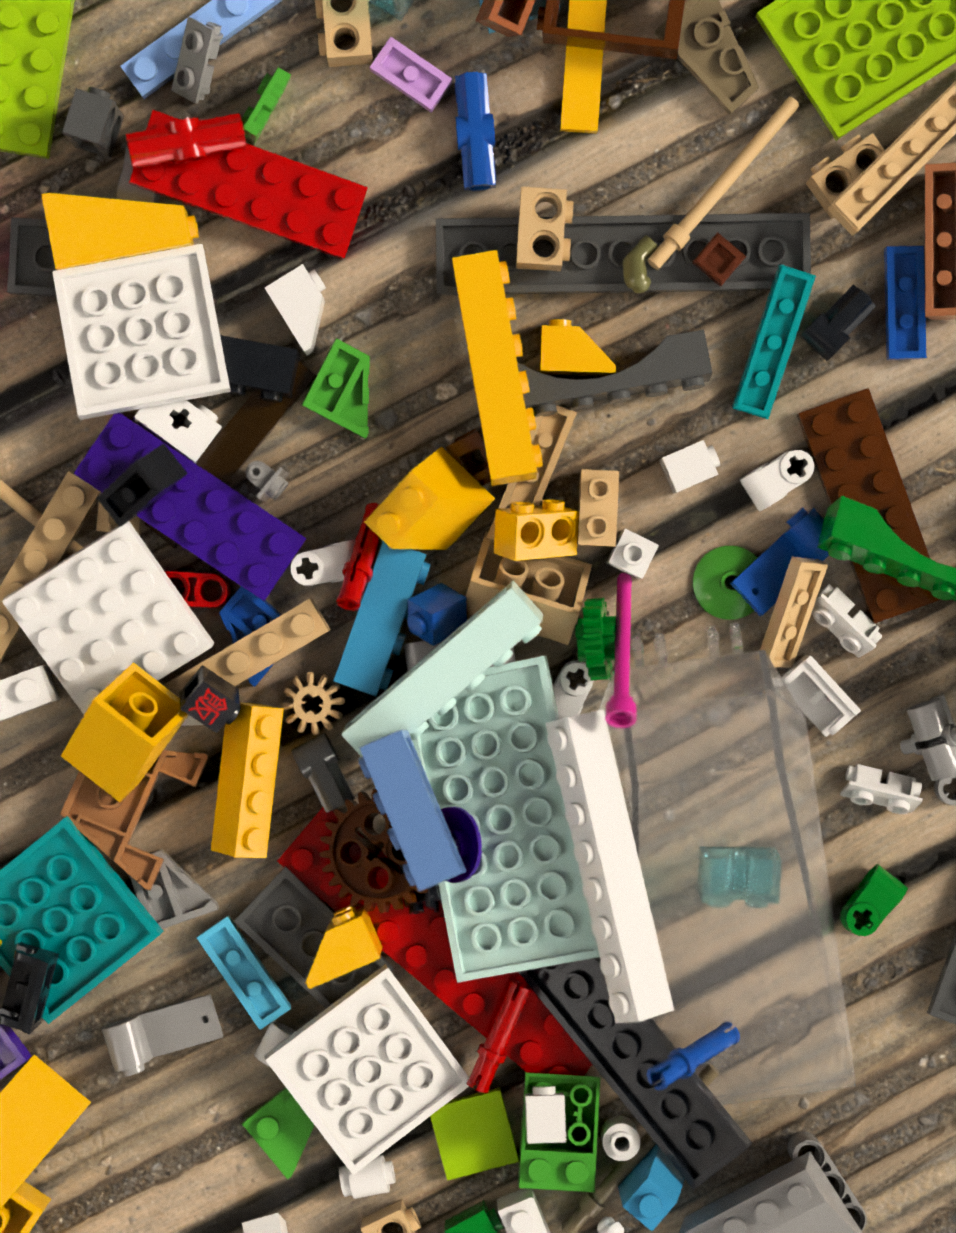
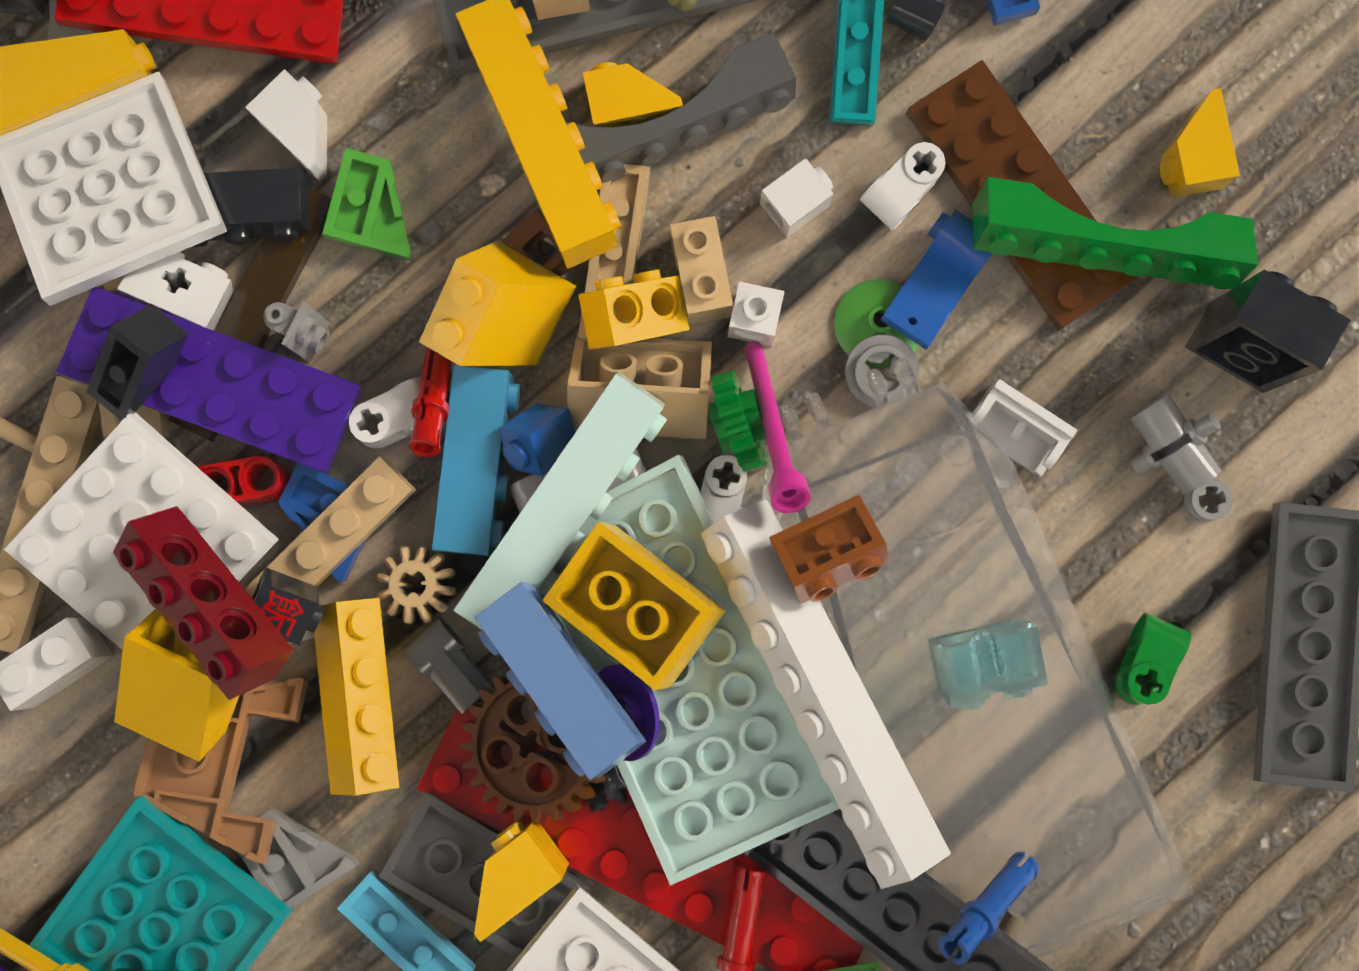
camera: 20 degrees left, 5 degrees down
tan plate [756,557,828,668] -> none
white hinge [812,584,882,658] -> none
white hinge [840,764,923,814] -> none
none -> dark red brick [113,506,294,700]
none -> yellow brick [542,522,726,691]
none -> dark orange bracket [769,495,889,604]
none -> light grey gear [844,334,919,408]

